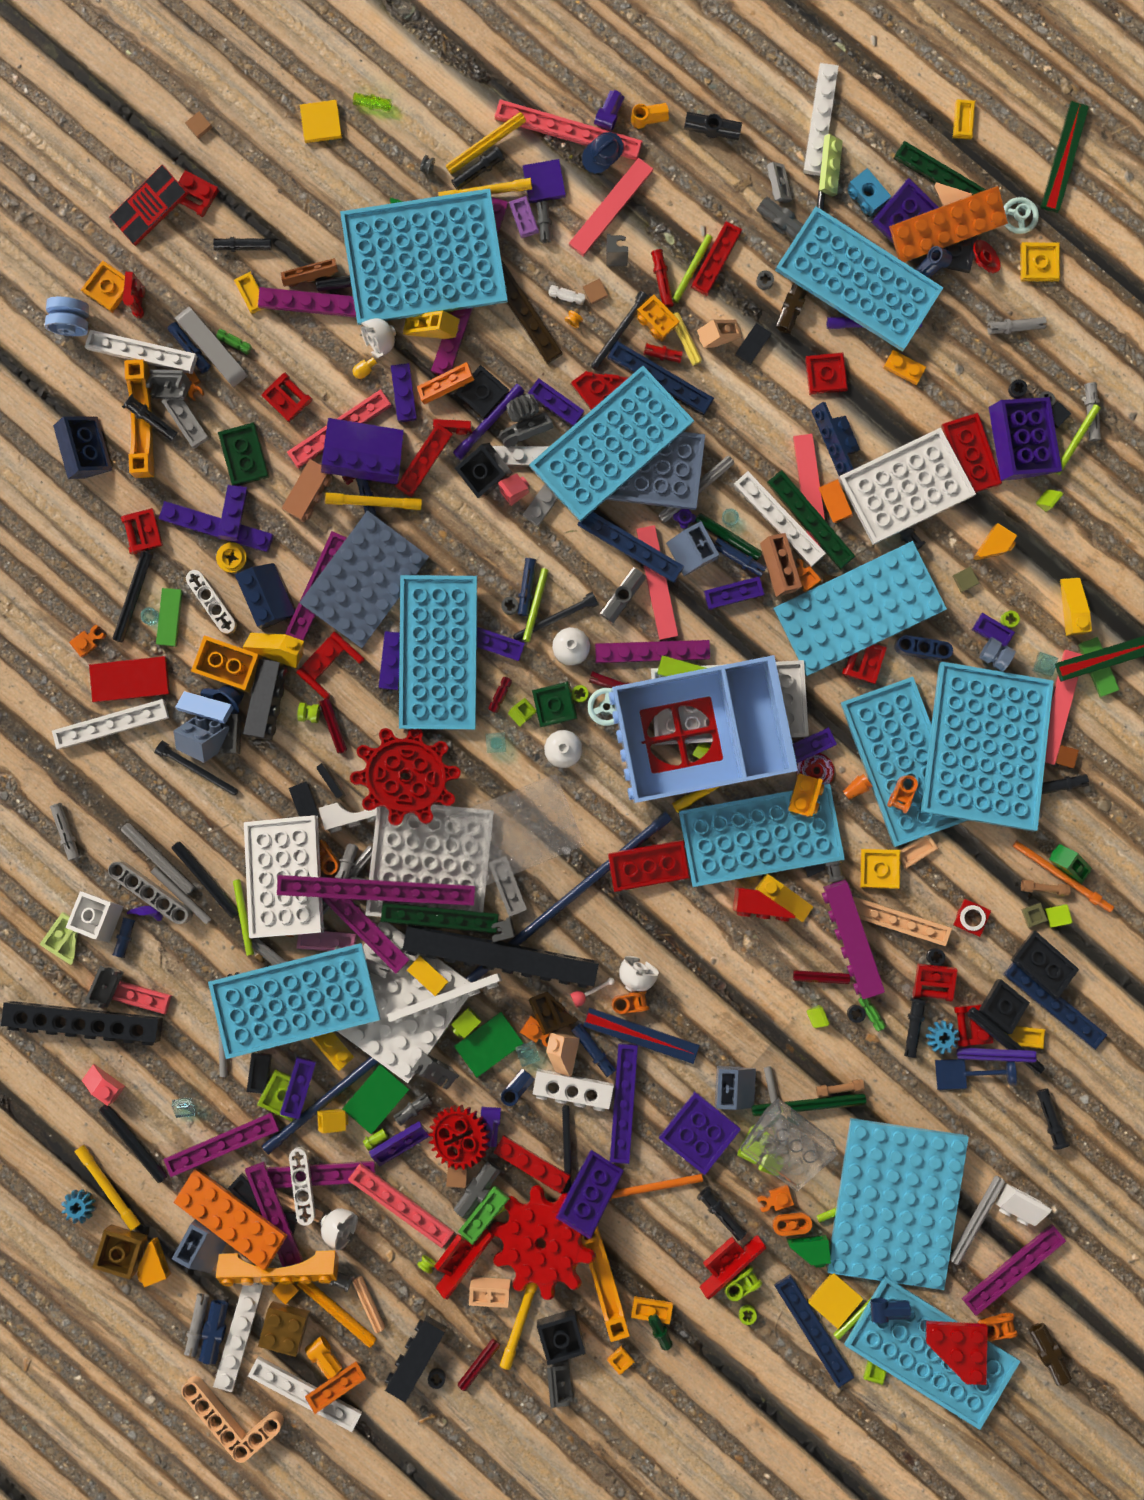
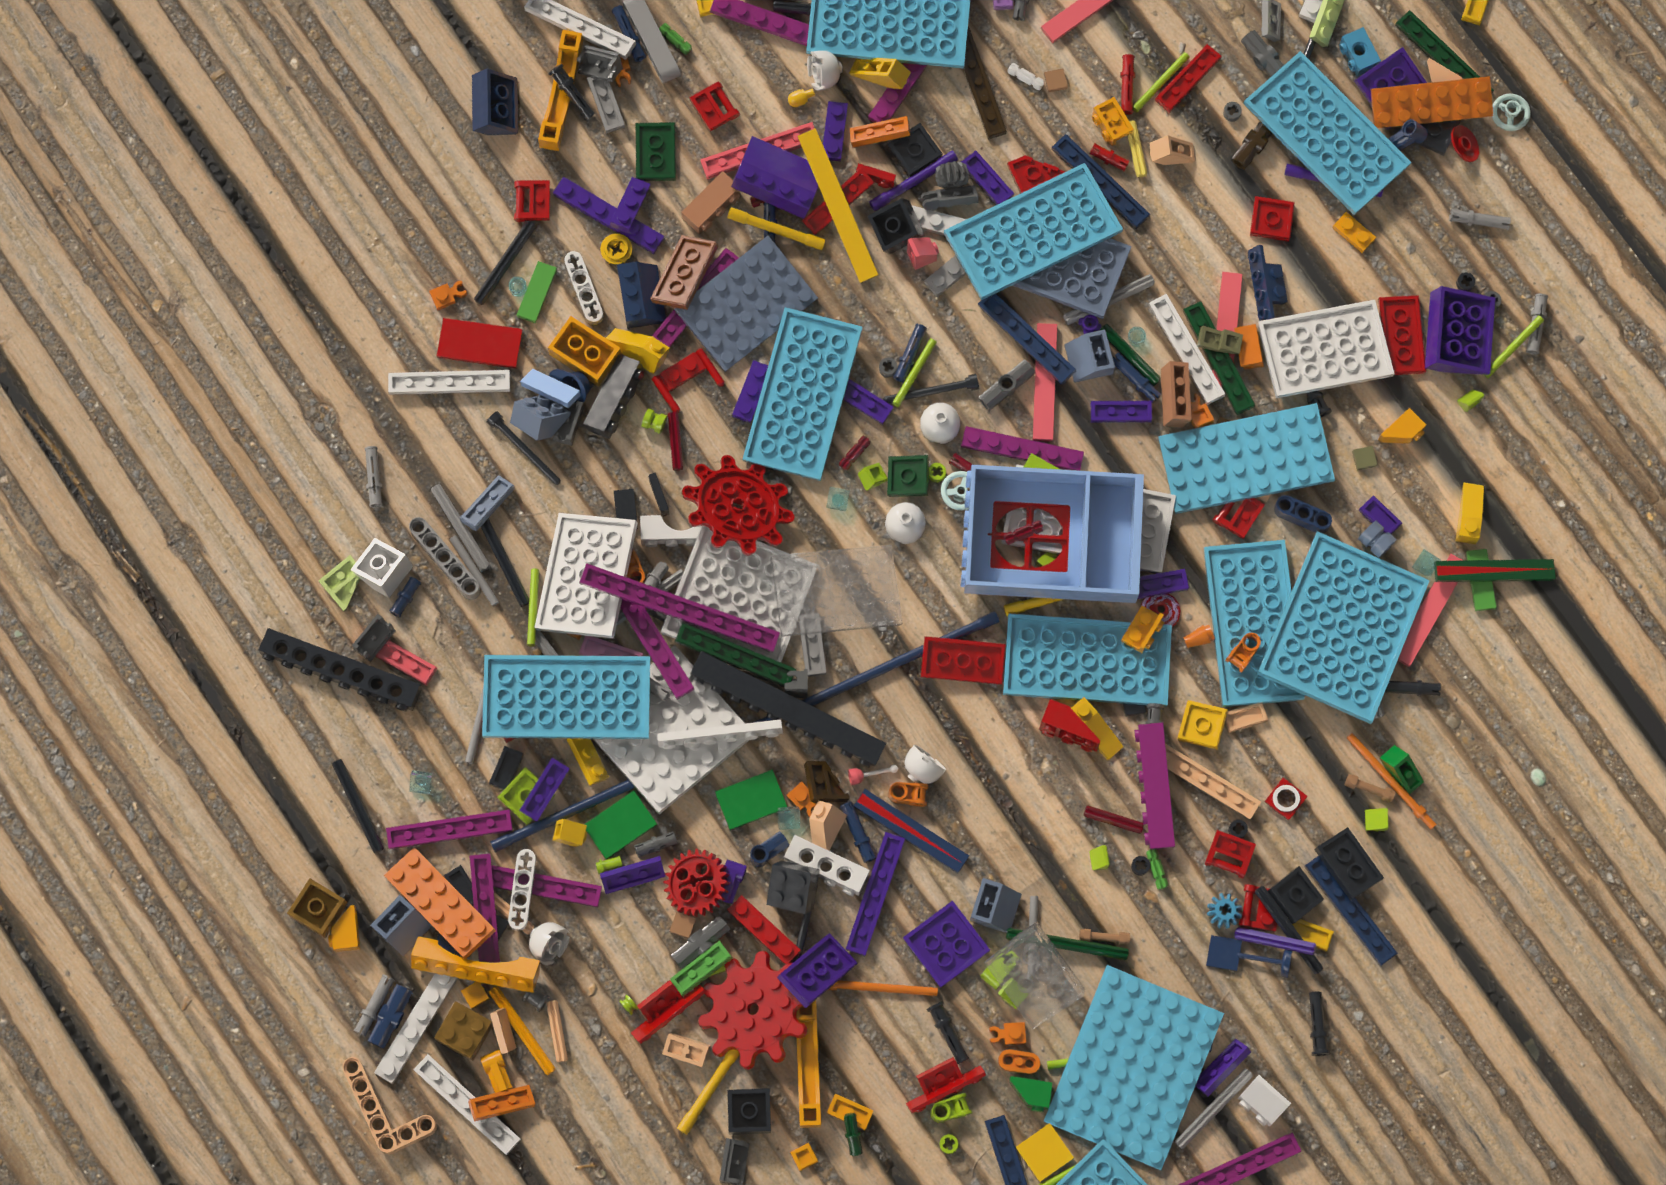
camera: 10 degrees right, 10 degrees down
dark azure gear [61,1189,96,1224] -> none
yellow piece [74,1145,141,1231] -> none
coral slope [82,1064,125,1106] -> none
dark purple bar [127,906,163,921] -> none
coral tile [348,1163,454,1248] -> none
black brick [385,1315,446,1403] -> none
yellow tile [407,955,449,996] -> none
dark grey hinge [412,1052,459,1089] -> none
black bush [427,1368,446,1389] -> none
lime brick [451,1007,482,1039] -> none
dark red axle [458,1339,500,1391] -> none
light orange bush [564,310,583,329] -> none
black piece [591,291,650,369] -> none
dark grey hinge [606,234,628,267] -> none
black tile [735,323,772,365] -> none
dark blue piece [870,1298,911,1323] -> none
black pin [904,997,928,1058] -> none
lime bush [1000,610,1020,629] -> none
yellow tile [1020,242,1060,282] -> none
olive tile [1021,903,1048,928] -> none
dark green tile [1040,101,1089,213] -> none
black tile [1051,401,1071,429] -> none
dark orange tile [1055,745,1079,769] -> none
none -> sand blue tile [460,475,515,531]
none -> light nougat tile [490,1008,516,1054]
none -> tile [650,235,719,310]
none -> black brick [766,860,820,914]
none -> yellow tile [797,128,878,283]
none -> dark red axle [1004,520,1043,545]
none -> dark purple plate [1195,1038,1251,1096]
none -> olive slope [1197,326,1243,354]

